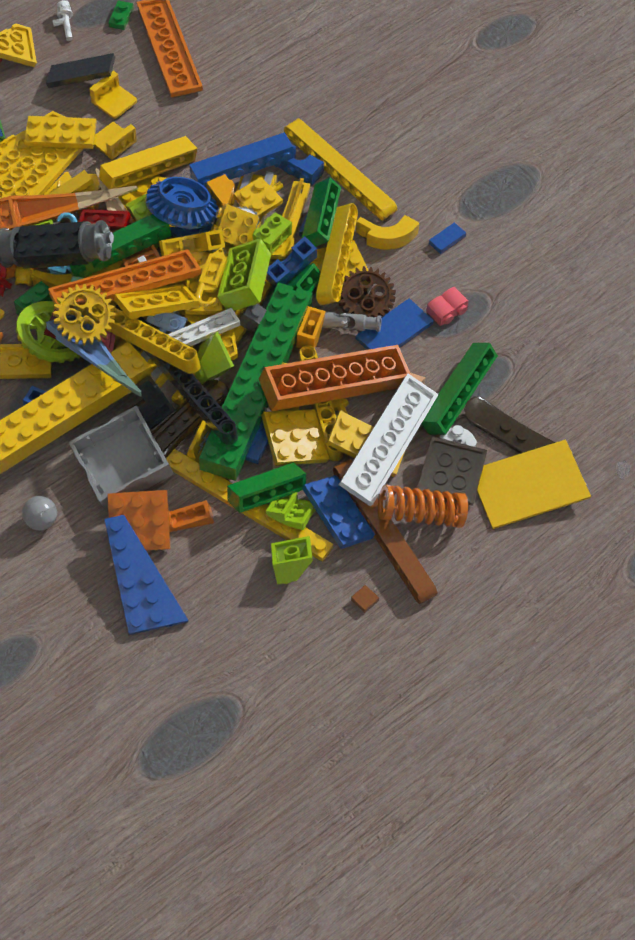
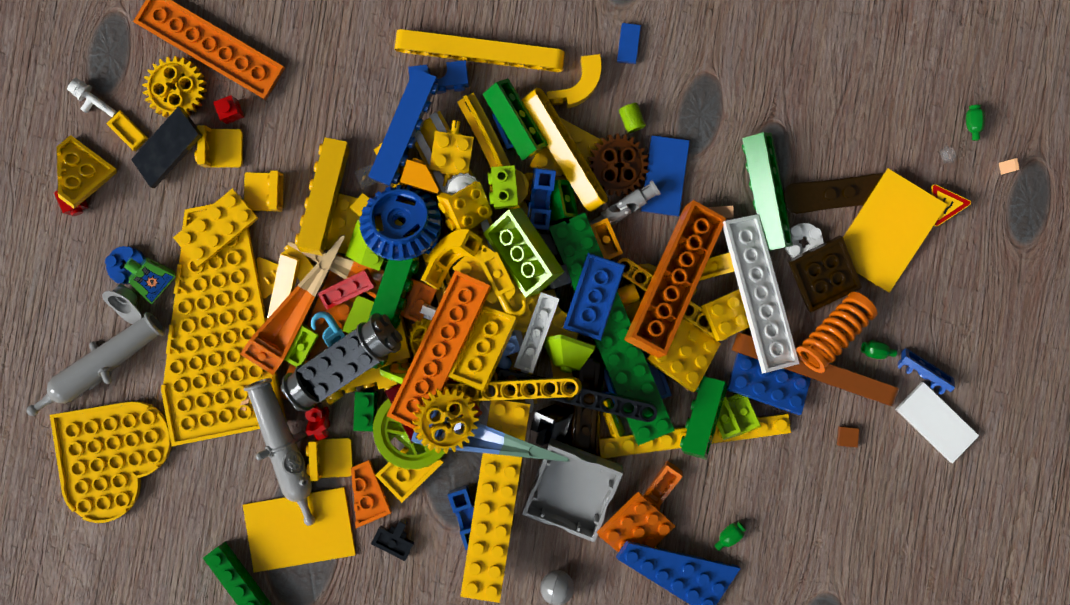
camera: 40 degrees left, 30 degrees up
green plate [108,0,134,30] -> none
lime slope [271,536,313,585] -> none
coral brick [426,287,468,326] -> none
none -> yellow tile [106,111,149,152]
none -> yellow gear [142,56,207,118]
none -> red brick [213,95,245,124]
none -> blue tile [563,253,626,341]
none -> lime piece [619,102,646,133]
none -> yellow plate [699,252,734,281]
none -> green plant [714,521,747,551]
none -> green plant [861,340,897,359]
none -> white tile [895,382,979,463]
none -> blue plate [898,347,955,395]
none -> piece [931,184,971,227]

